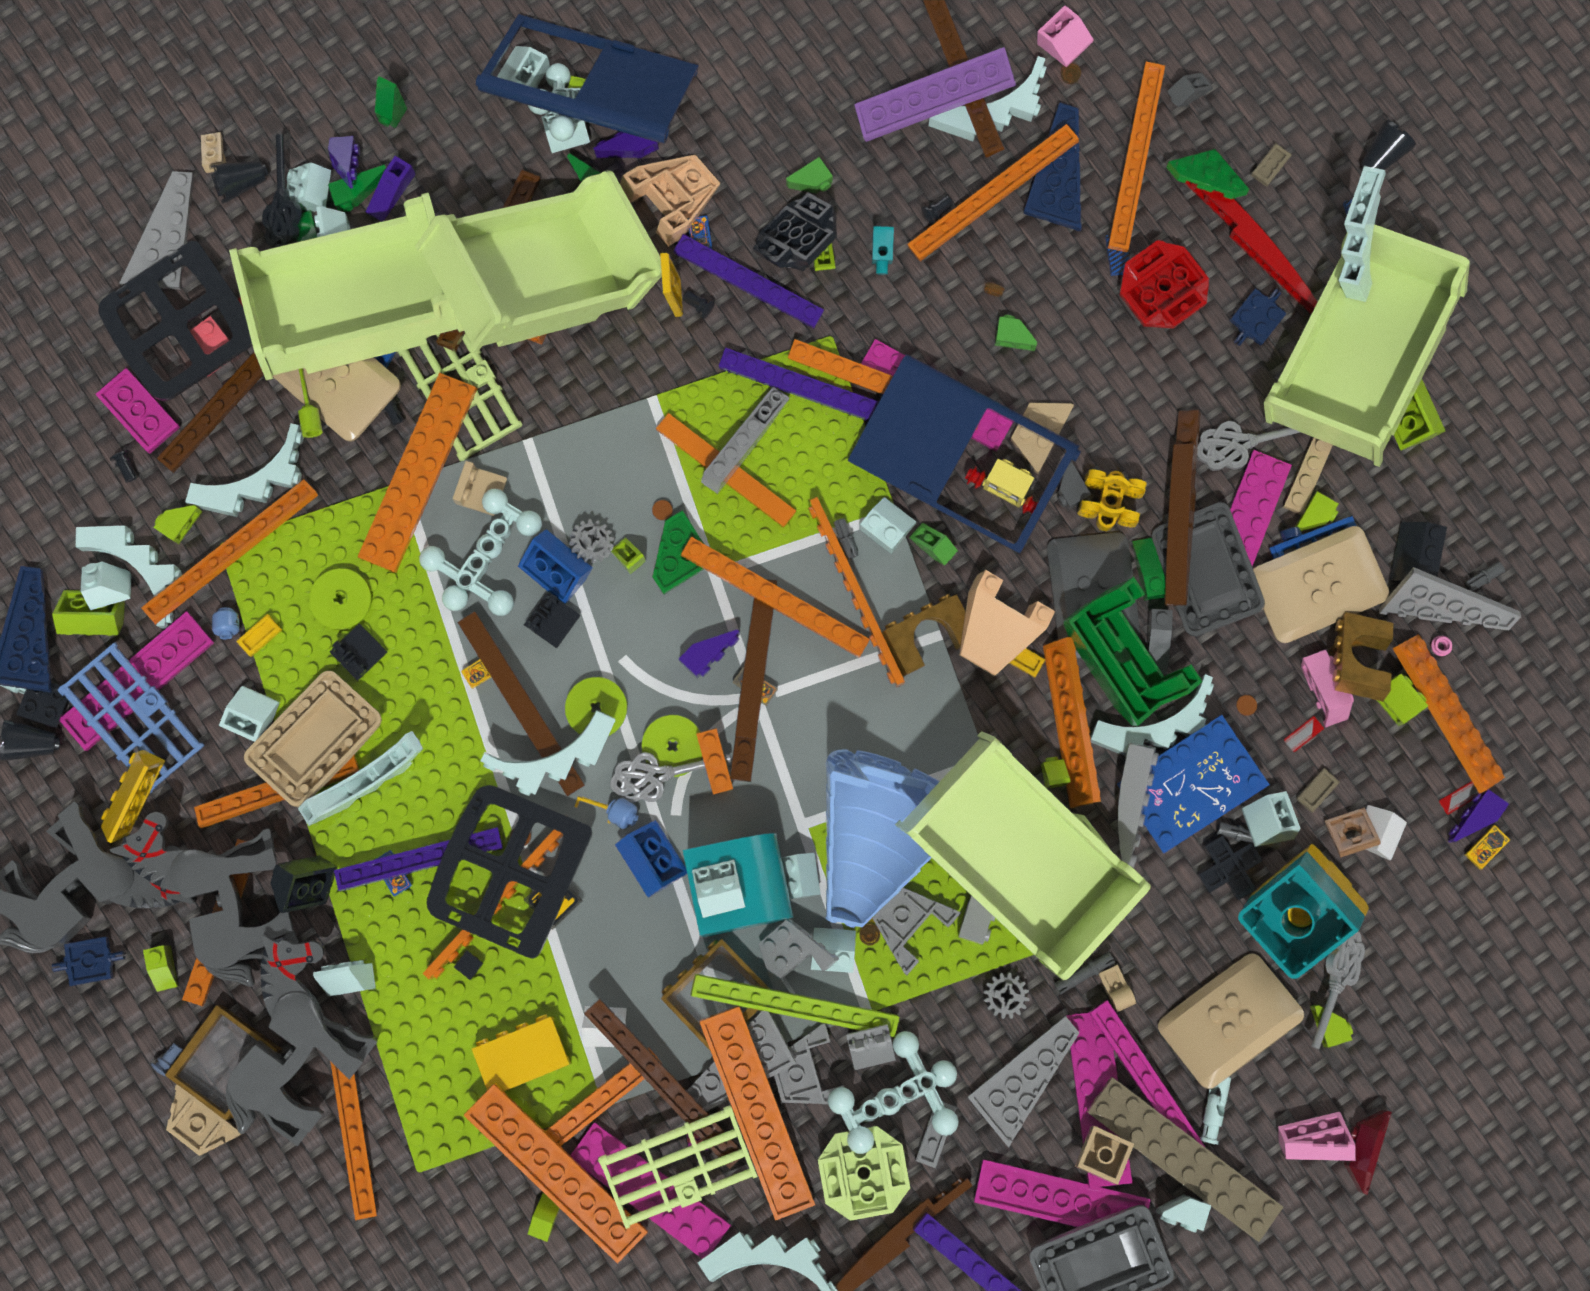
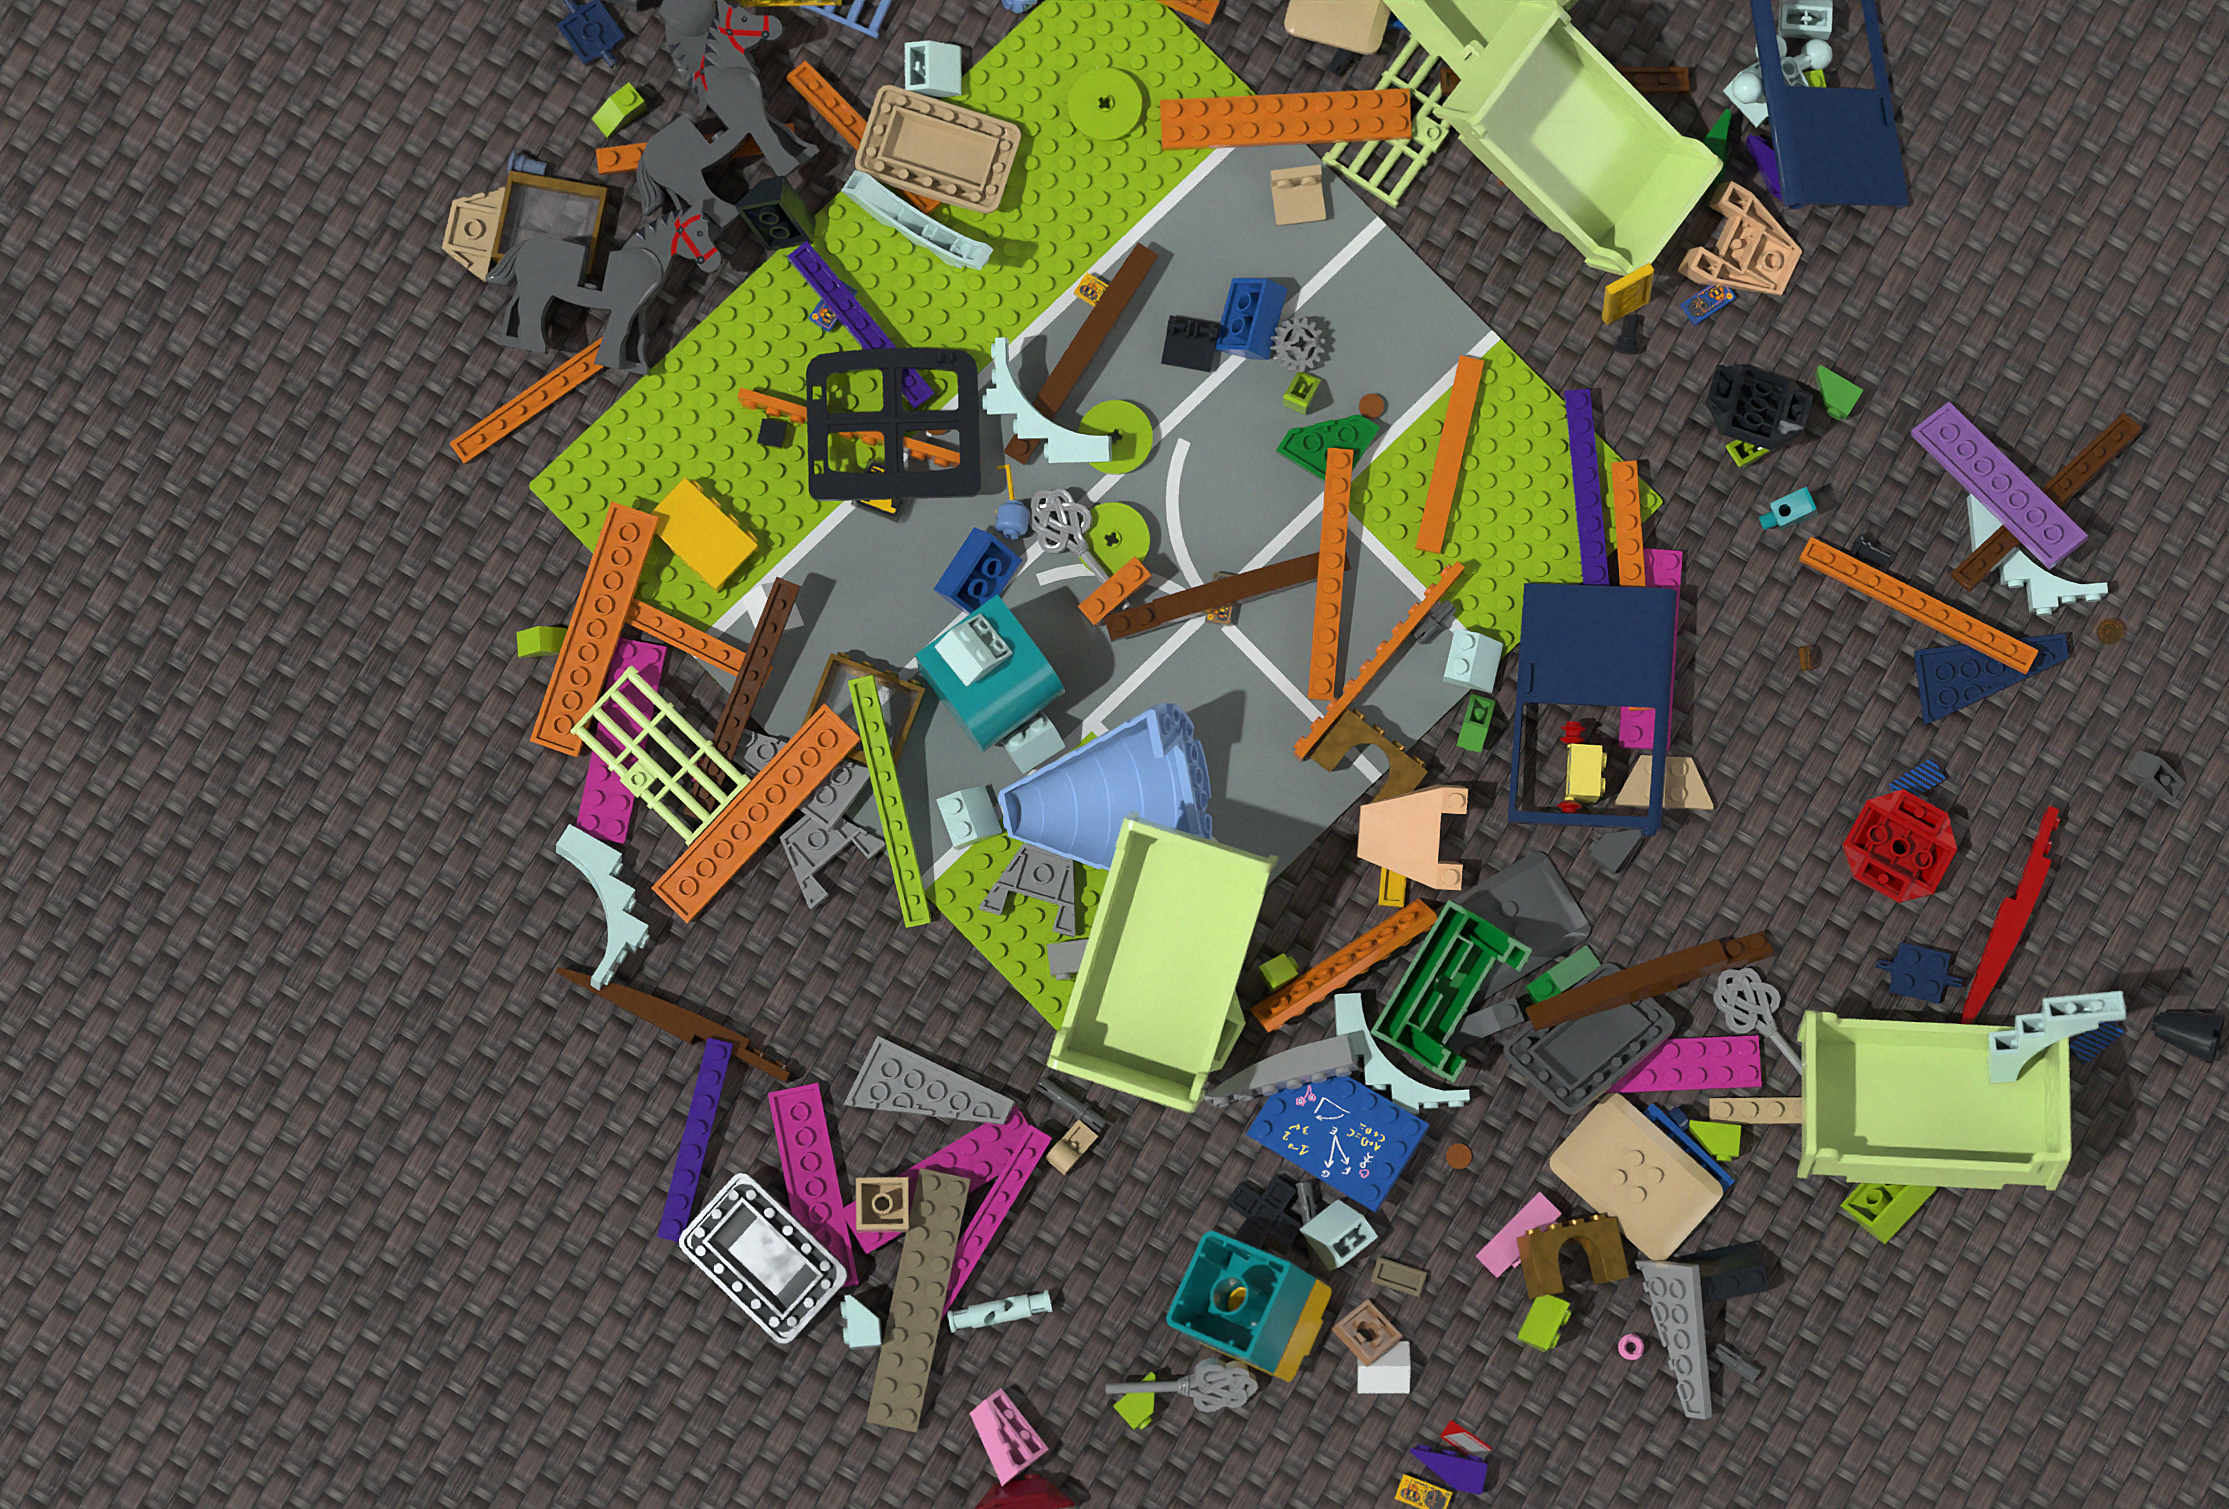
camera: 65 degrees right, 0 degrees up
yellow tile [236,614,282,657] -> none
light aqua slope [313,960,376,996] -> none
black hinge [330,623,388,681] -> none
light aqua piece [419,489,542,616] -> none
dark purple plate [674,234,824,329] -> none
dark purple slope [679,629,740,679] -> none
light grey slope [701,387,789,494] -> none
light grey wing [759,919,839,994] -> none
yellowish green piece [818,1126,910,1221] -> none
light aqua piece [828,1031,959,1154] -> none
light grey hinge [846,1024,896,1070] -> none
clear orange tile [859,924,880,946] -> none
light grey tile [915,1102,957,1168] -> none
light grey gear [983,973,1029,1019] -> none
bright green slope [995,315,1037,351] -> none
bright pink slope [1037,6,1094,67] -> none
yellow piece [1077,469,1147,531] -> none
orange plate [1108,62,1165,252] -> none
tan wedge [1158,954,1304,1089] -> none
green plate [1166,149,1249,199] -> none
dark tan plate [1251,143,1292,187] -> none
sticker [1284,716,1324,752] -> none
orange plate [1393,634,1505,794] -> none

